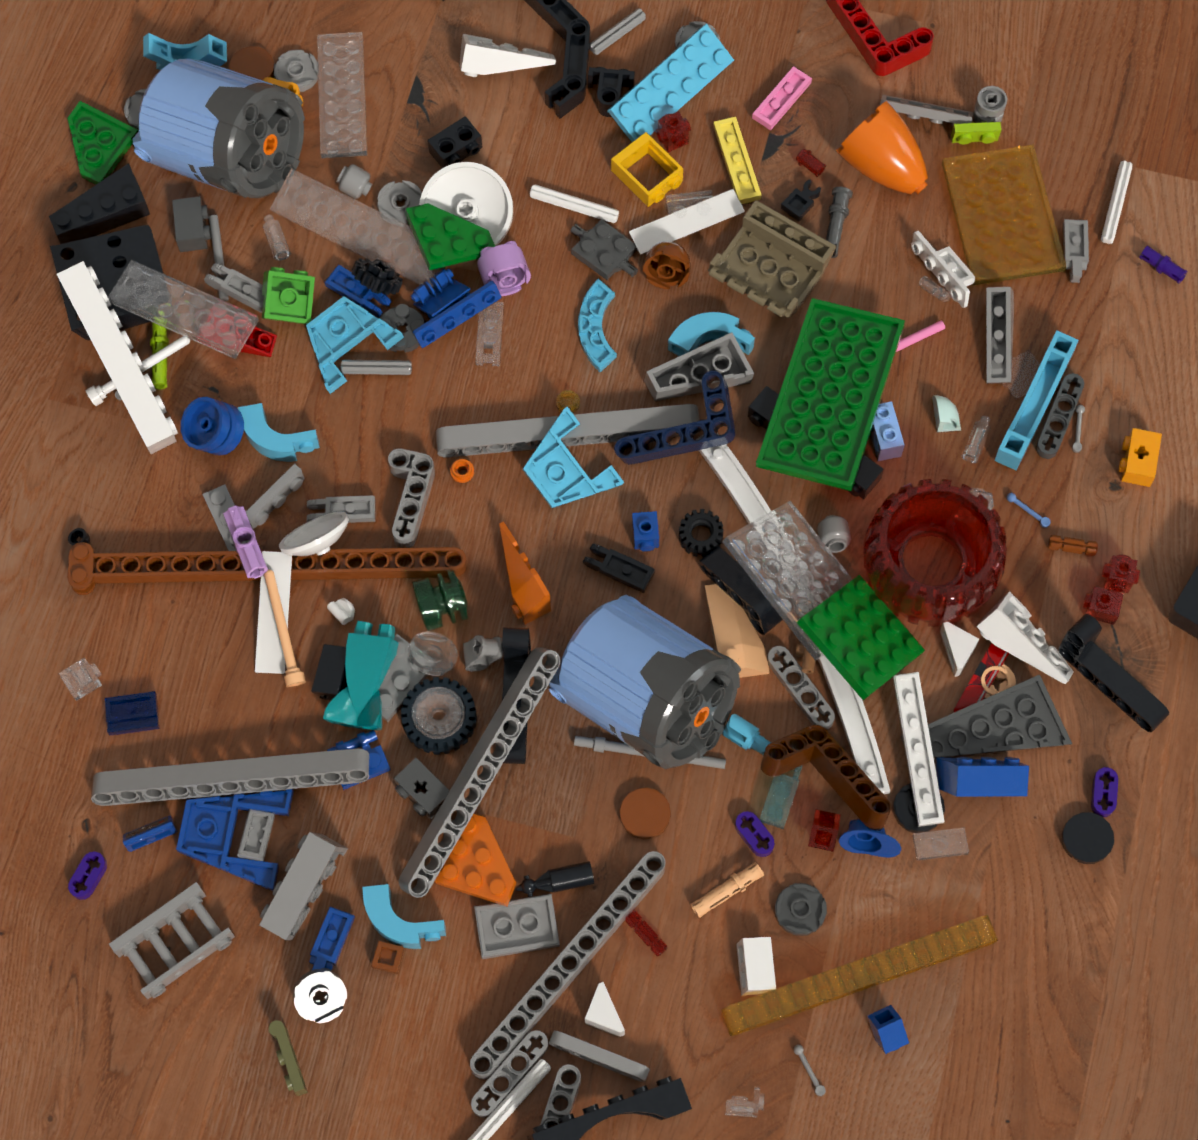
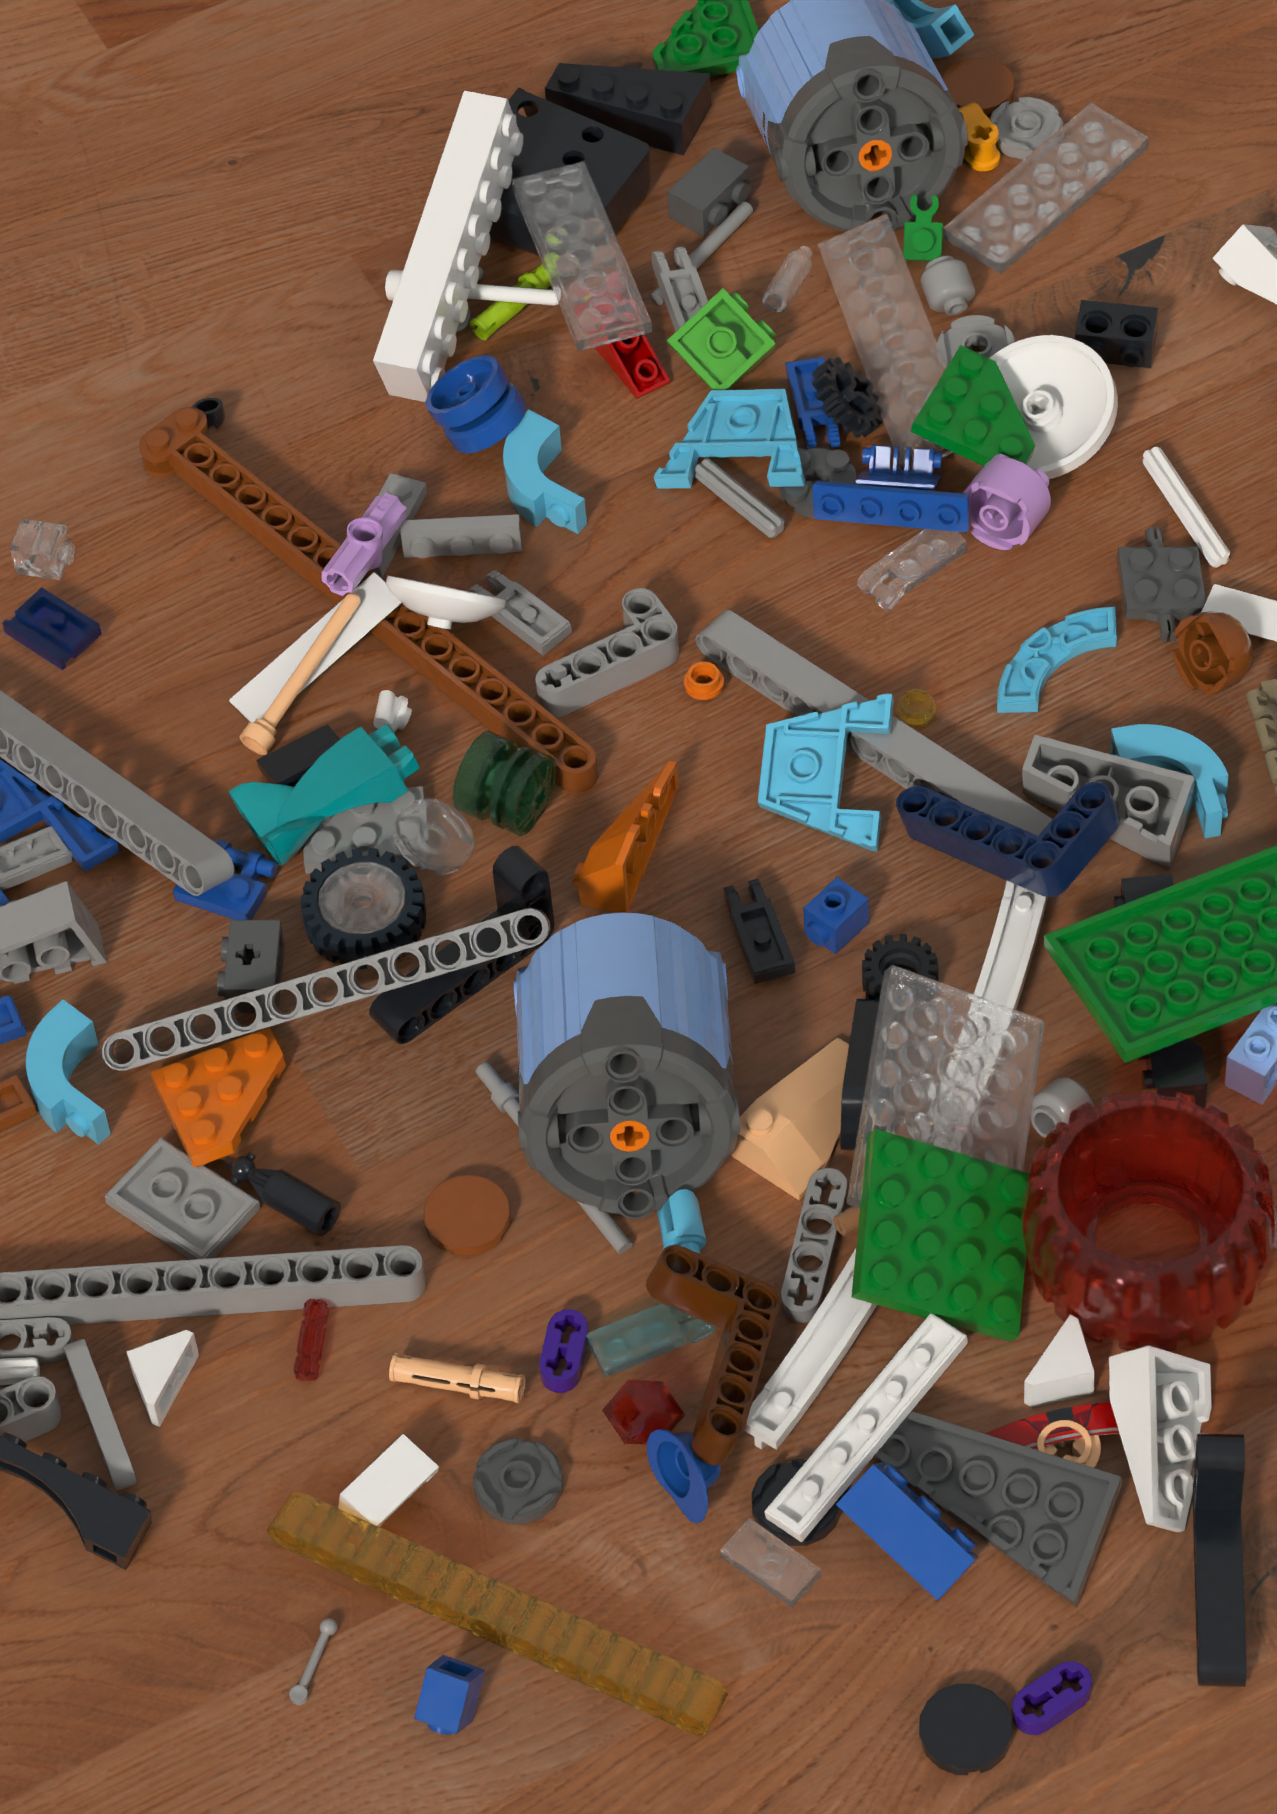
camera: 50 degrees right, 15 degrees down
light grey piece [463,635,503,672] -> none
clear bracket [725,1086,764,1117] -> none
none -> green plate [903,195,943,262]

